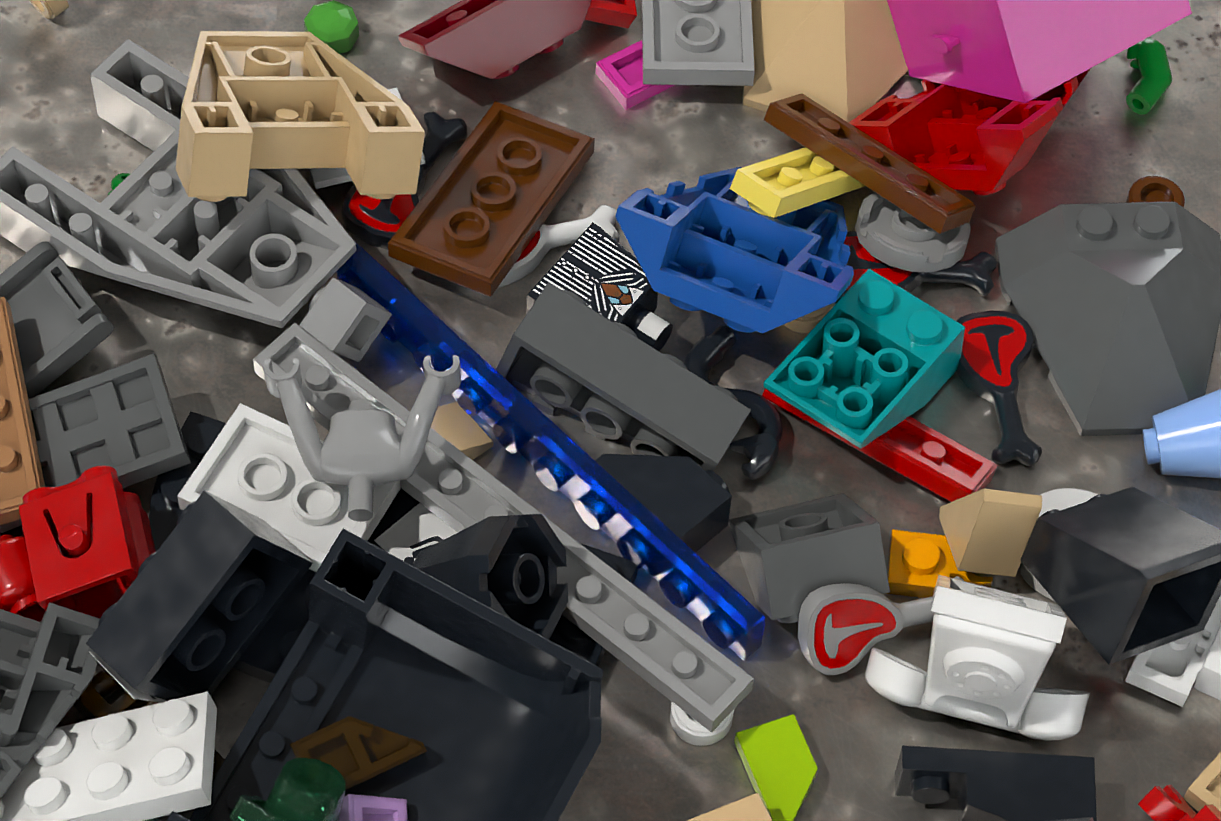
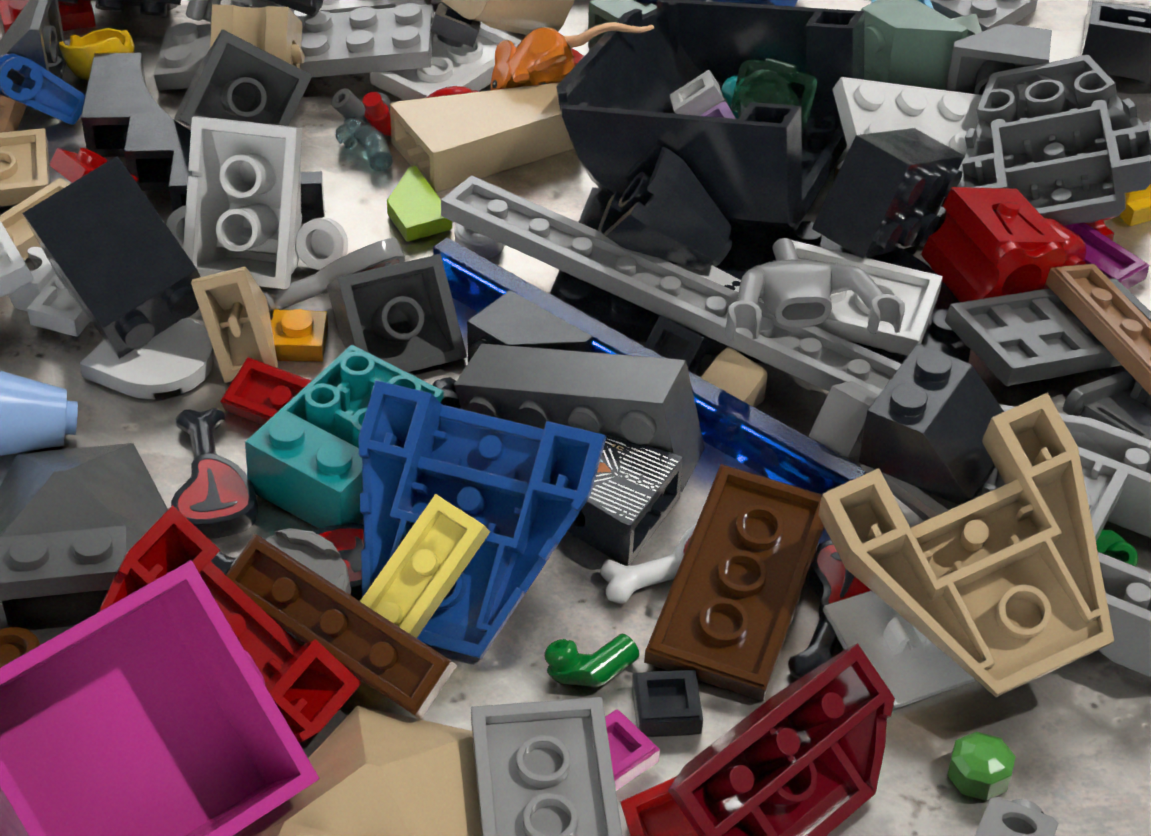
camera: 175 degrees right, 15 degrees down
none -> green arm [544,634,640,687]
none -> black tile [632,670,703,737]
none -> black plate [639,315,711,381]
none -> black slope [858,344,1004,505]

